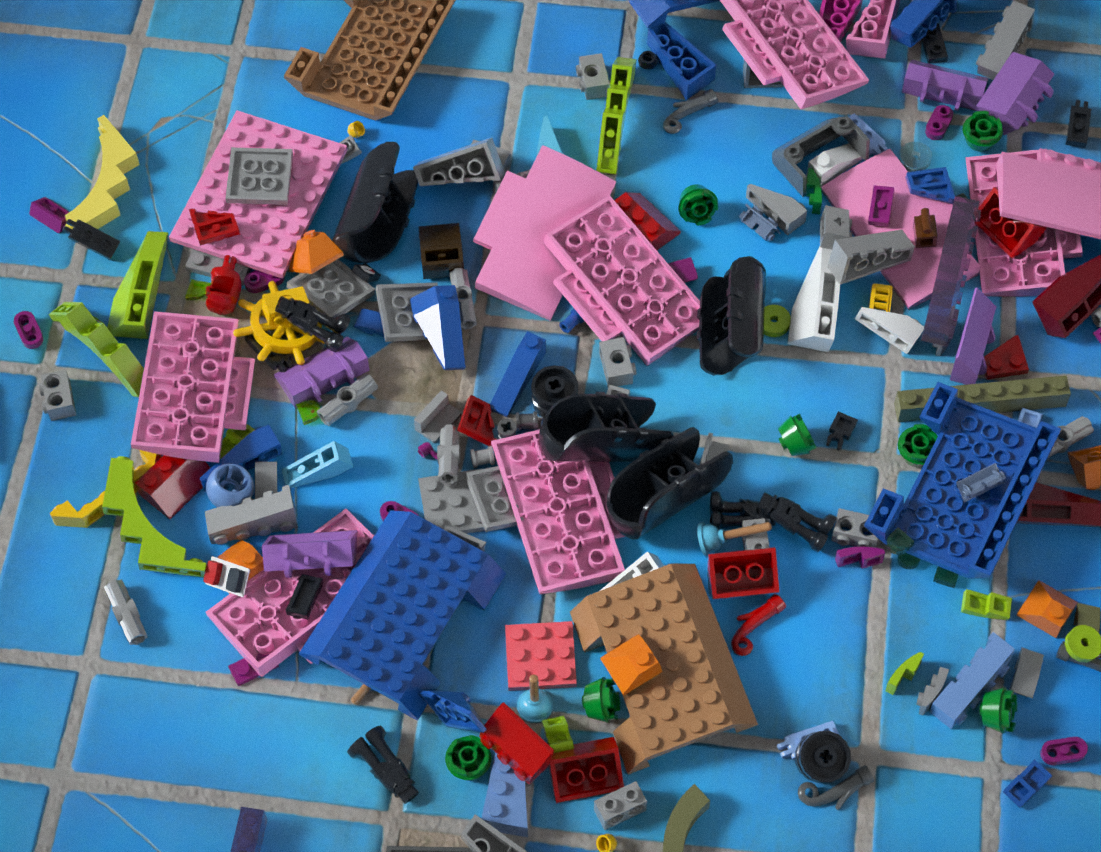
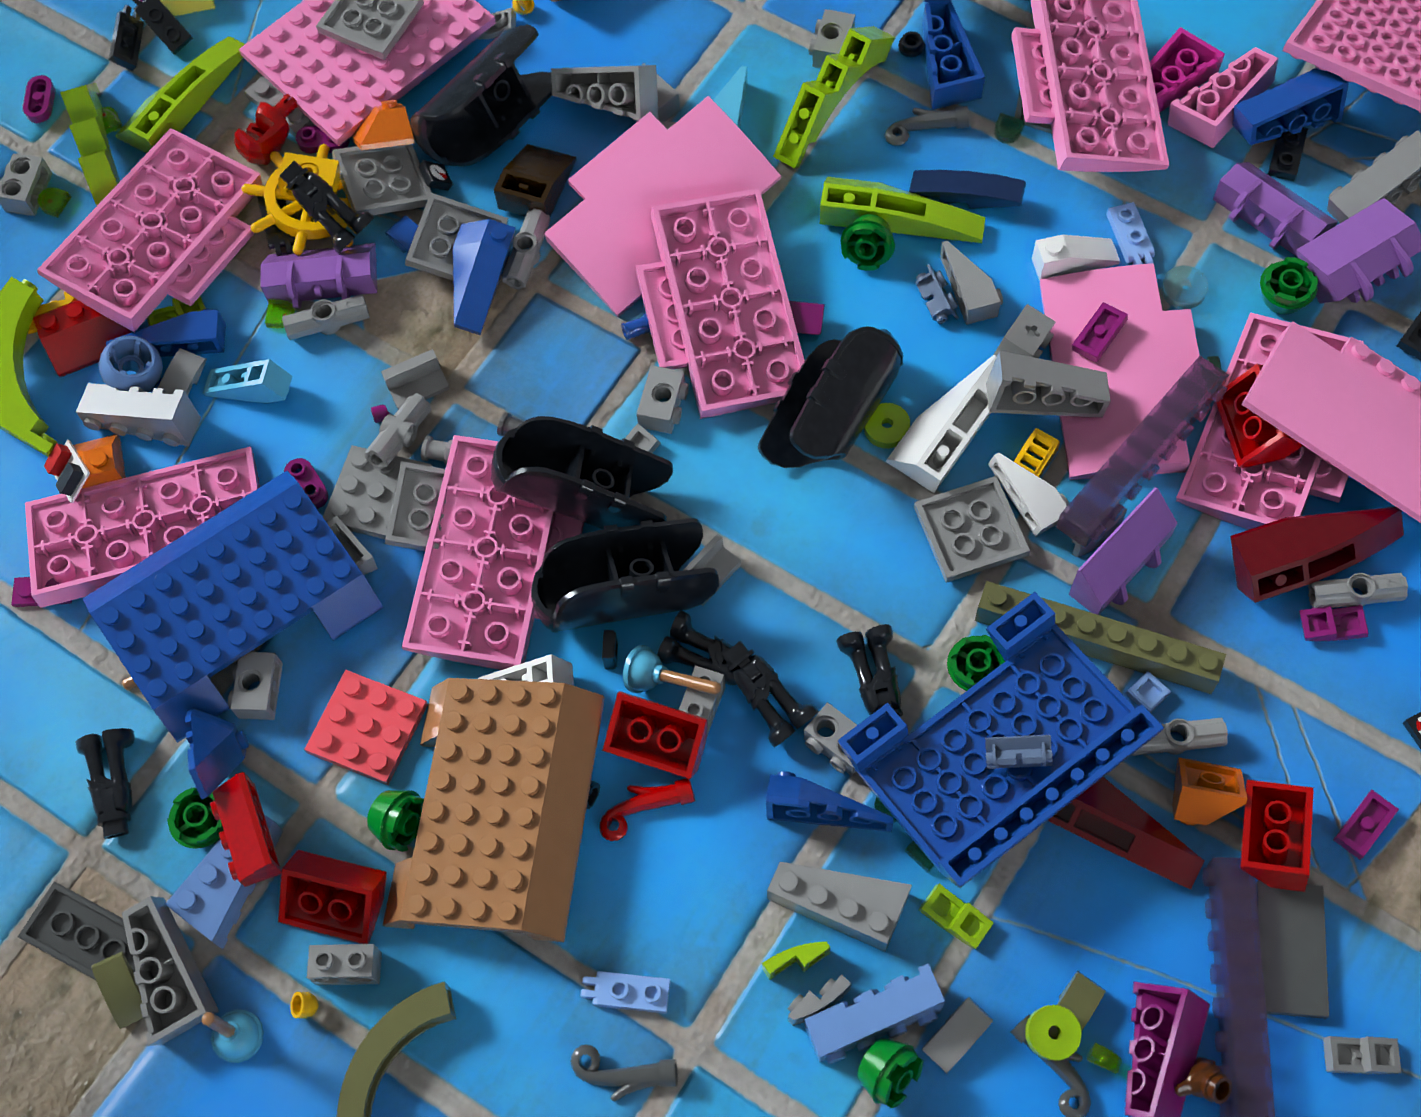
camera: 30 degrees right, 5 degrees up
clear neon green tile [185,279,211,301] -> none
red wing [189,209,240,246] -> none
medium lavender piece [262,530,357,578] -> none
black tile [286,574,324,620] -> none
red wing [457,395,497,446] -> none
blue slope [490,331,546,418] -> none
flat silver bush [497,418,517,439] -> none
medium azure piece [517,674,553,723] -> none
black wheel [531,365,578,417] -> none
lime slope [542,716,574,753] -> none
orange slope [600,634,663,696] -> none
red slope [614,192,681,250] -> none
dark grey windscreen [772,117,870,197] -> none
green cone [778,413,817,456] -> none
black wheel [795,731,851,783] -> none
green slope [806,168,822,214] -> none
black plate [826,411,858,451] -> none
magenta slope [835,547,885,569] -> none
tile [887,527,914,555] -> none
blue wing [905,167,956,204] -> none
reddish brown brick [913,208,938,248] -> none
magenta plate [925,105,953,140] -> none
red wing [984,335,1029,380] -> none
orange slope [1017,580,1078,638] -> none
none -> clear neon green tile [37,187,71,218]
none -> black hinge [108,5,144,71]
none -> light grey brick [228,652,283,720]
none -> black tile [602,630,618,669]
none -> blue wedge [766,772,894,832]
none -> light grey wedge [767,862,912,952]
none -> lime wedge [820,177,986,243]
none -> black piece [836,624,903,717]
none -> dark blue slope [909,170,1026,209]
none -> light grey plate [914,476,1030,583]
none -> clear green tile [994,113,1025,144]

